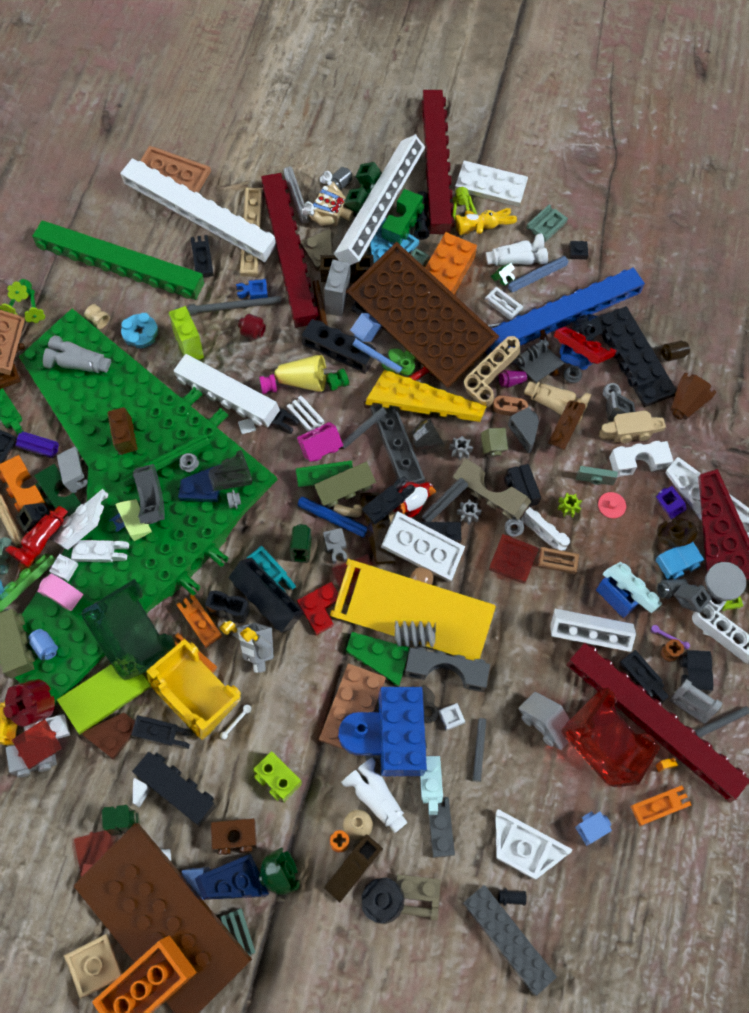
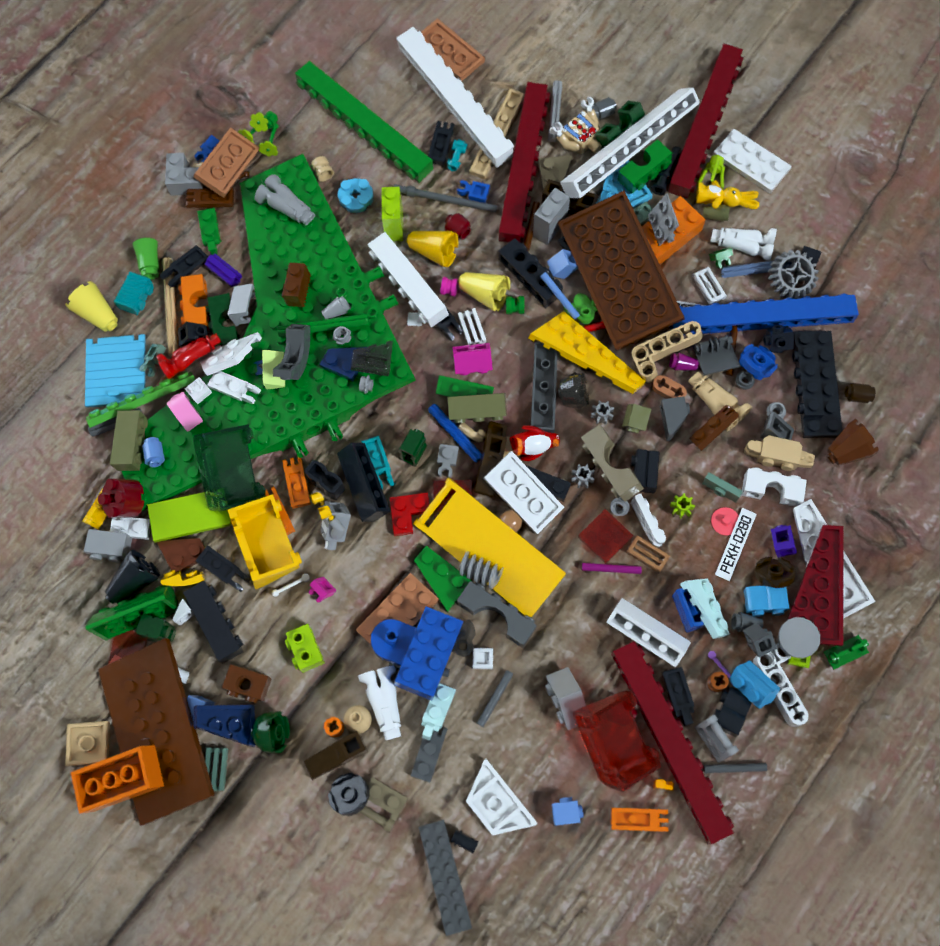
camera: 30 degrees right, 5 degrees up
clear red piece [12,719,63,770] -> none
dark grey bar [342,407,387,449] -> none
black hinge [362,476,415,524] -> none
dark grey axle [421,478,468,522] -> none
sand green plate [526,204,568,242] -> none
red wing [554,327,617,364] -> none
none -> green slope [85,585,179,641]
none -> black cone [105,549,160,604]
none -> yellow slope [160,570,205,586]
none -> dark pink tile [309,577,337,603]
none -> light grey cone [321,296,351,319]
none -> yellow cone [407,231,459,267]
none -> teal bar [447,139,468,172]
none -> magenta bar [582,563,642,574]
none -> light grey hinge [648,194,679,246]
none -> olive cone [703,204,730,222]
none -> white sticker [715,508,756,581]
none -> dark azure brick [729,660,780,709]
none -> light grey gear [768,250,819,299]

